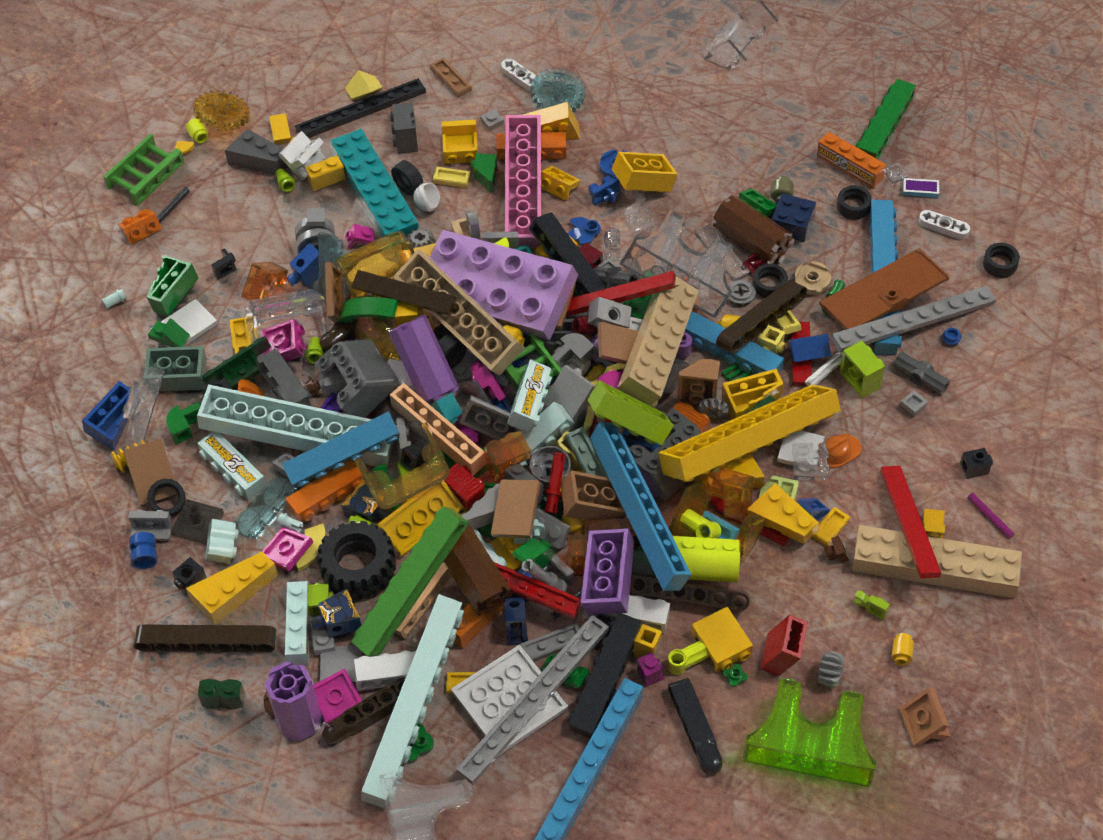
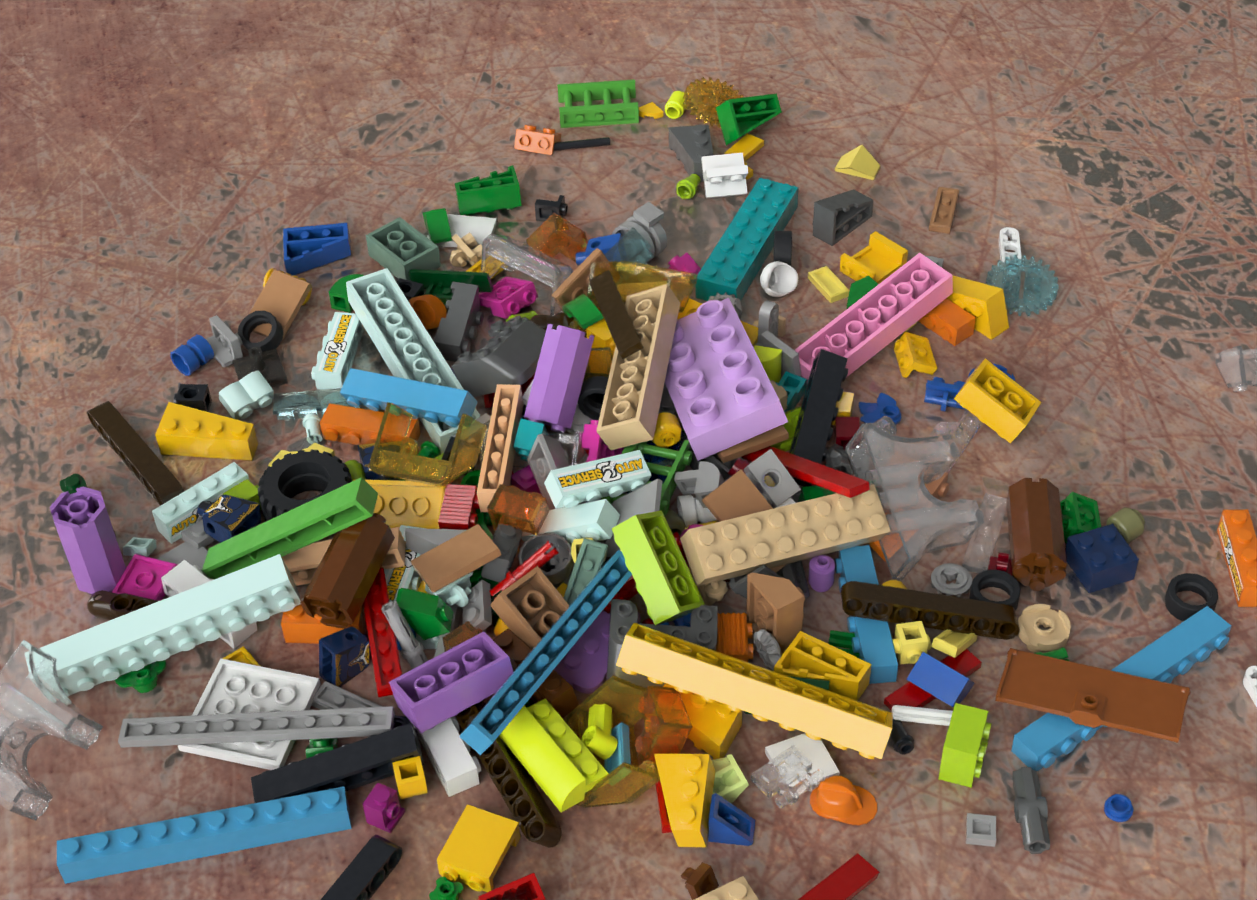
camera: 50 degrees right, 10 degrees down
light aqua pin [102,289,127,309] -> none
clear bracket [123,366,165,443] -> none
dark pink tile [262,527,313,571] -> none
black tile [295,78,426,138] -> none
yellow brick [305,155,346,191] -> none
reddish brown plate [305,376,321,396] -> none
neon yellow piece [668,641,709,675] -> none
yellow tile [812,507,851,547] -> none
light grey plate [830,286,996,353] -> none
none -> tan hips [450,233,487,267]
none -> green wedge [716,93,782,146]

